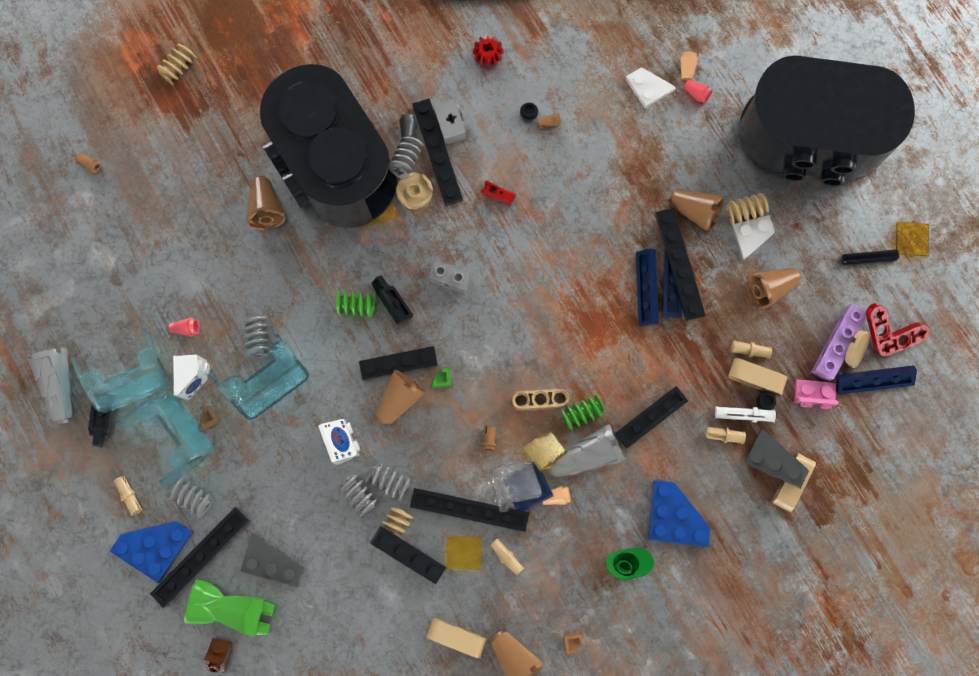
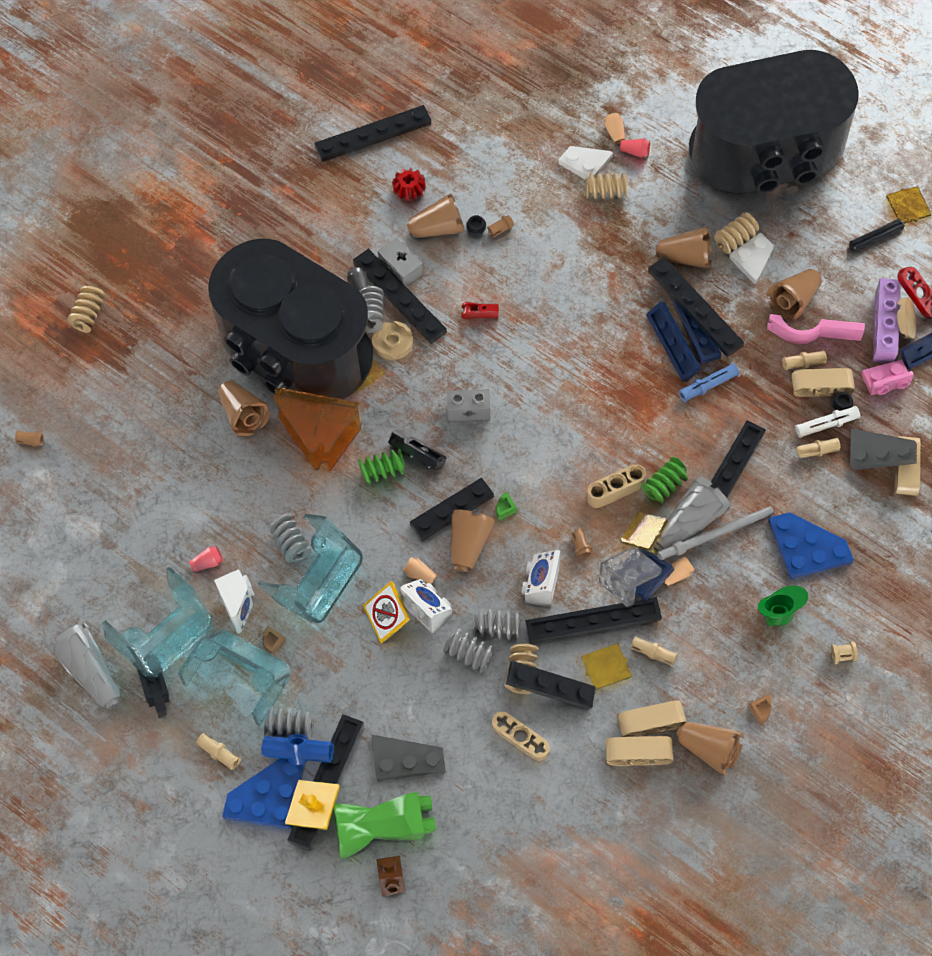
camera: 25 degrees left, 15 degrees down
none -> blue piece [261,734,334,765]
none -> clear orange ladder [273,387,363,471]
none -> yellow piece [285,780,340,830]
none -> piece [363,581,411,643]
none -> light nougat cone [403,557,437,584]
none -> medium nougat cone [407,193,465,238]
none -> tan beam [492,712,550,761]
none -> white slope [521,550,560,608]
none -> tan piece [586,173,628,199]
none -> tan beam [617,700,687,737]
none -> light grey bar [657,506,774,560]
none -> medium blue pin [679,363,739,402]
none -> bright pink piece [767,314,865,345]
none -> tan bush [831,641,858,664]

